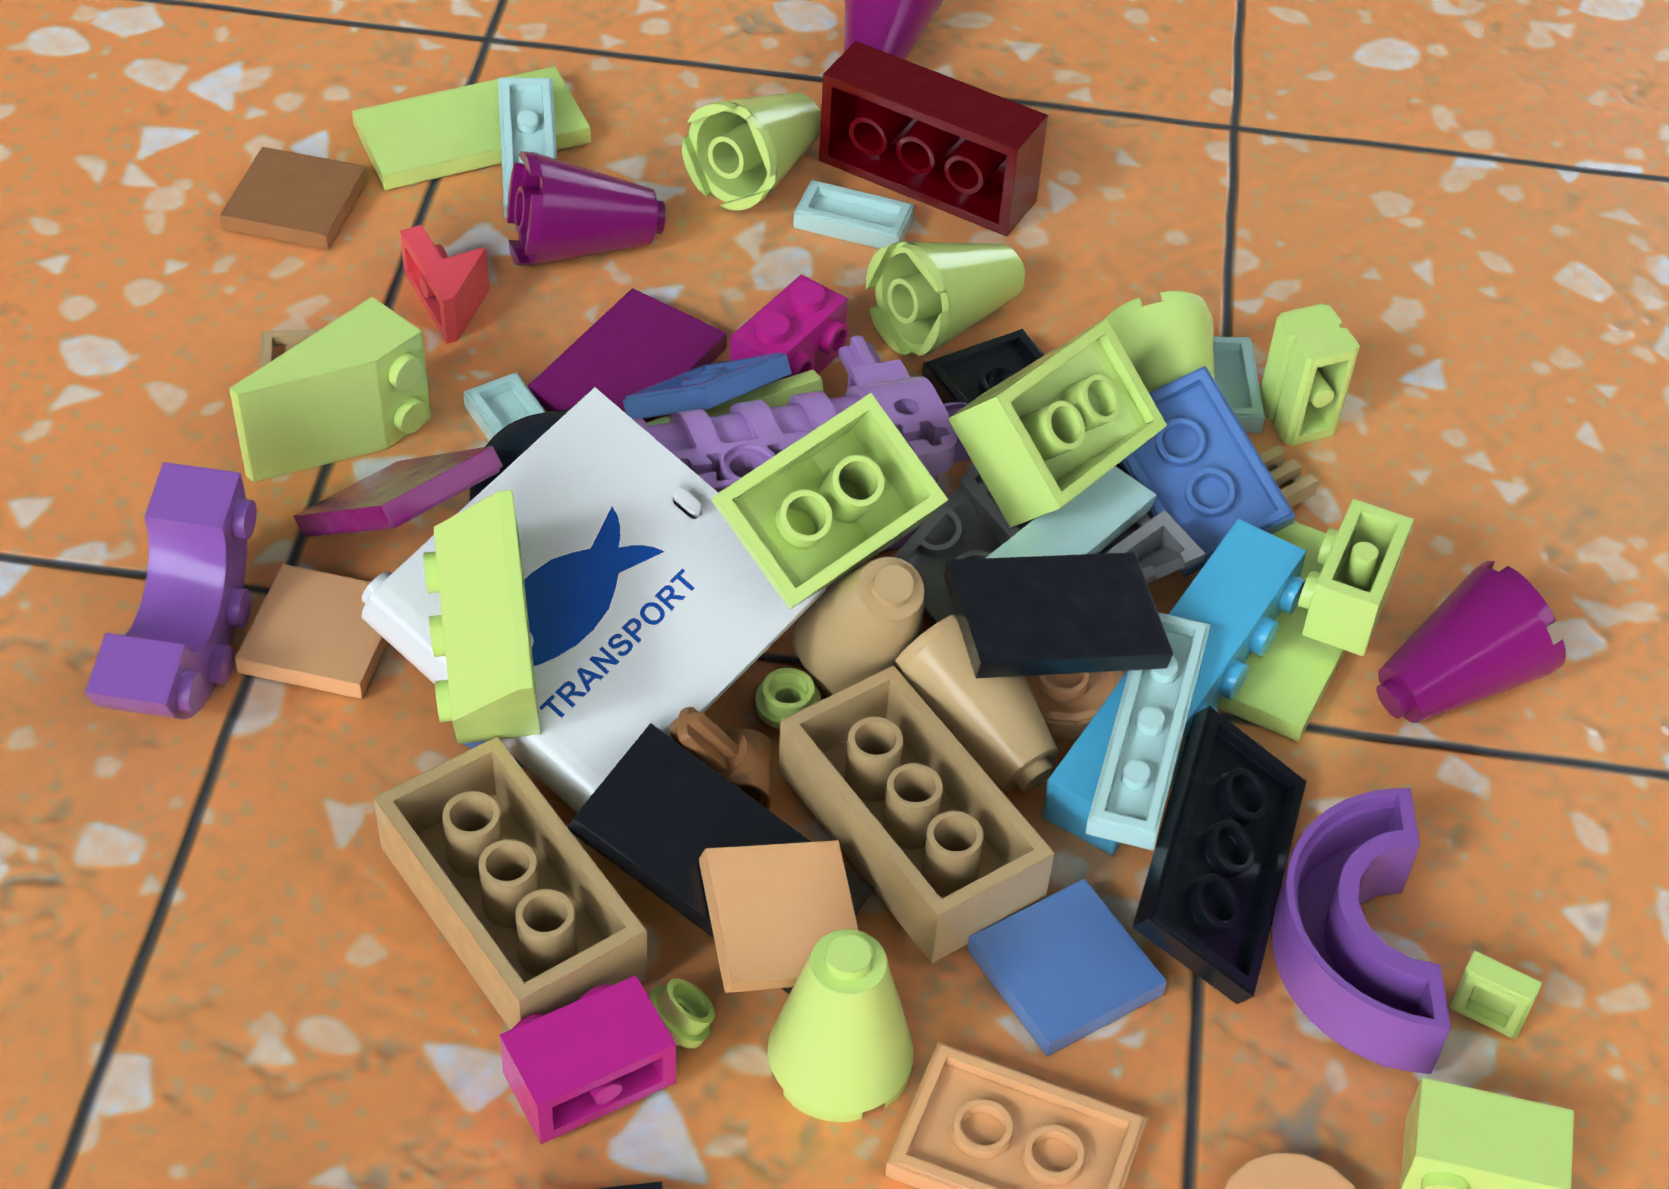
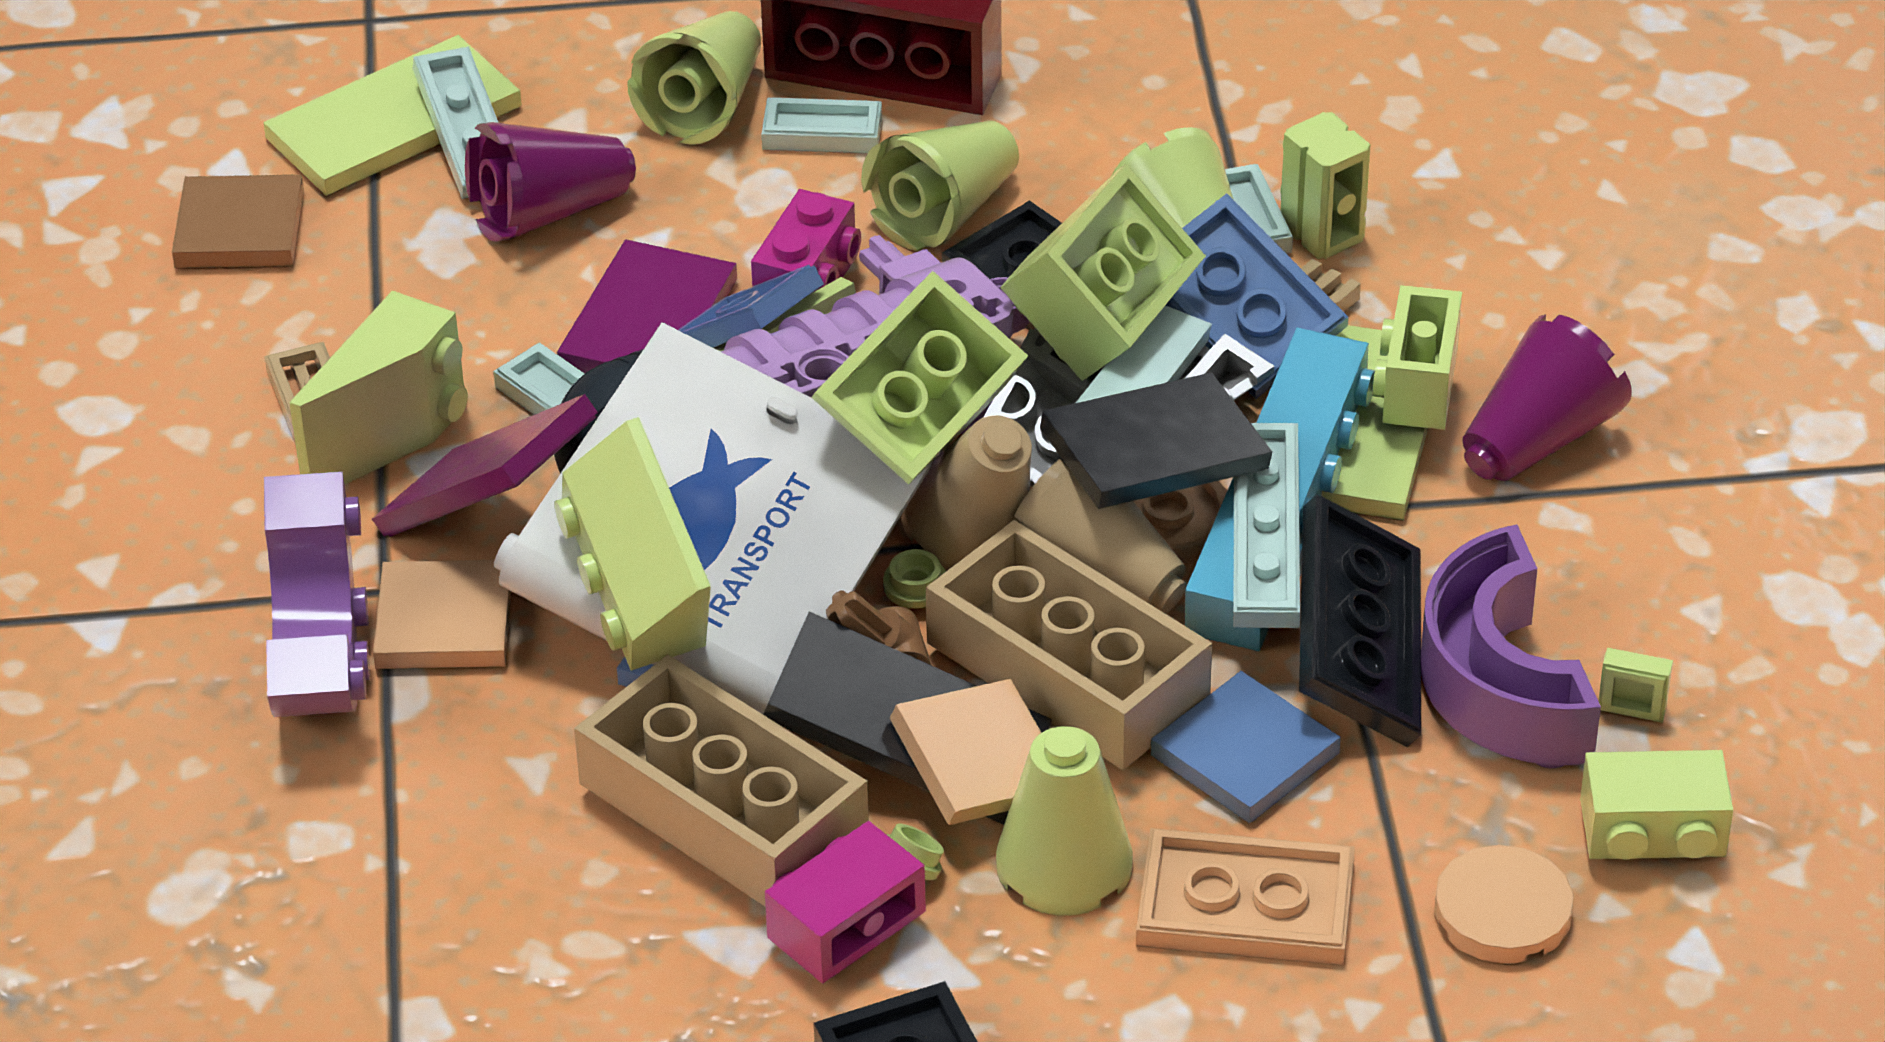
camera: 10 degrees left, 5 degrees down
coral slope [400,225,489,344] -> none

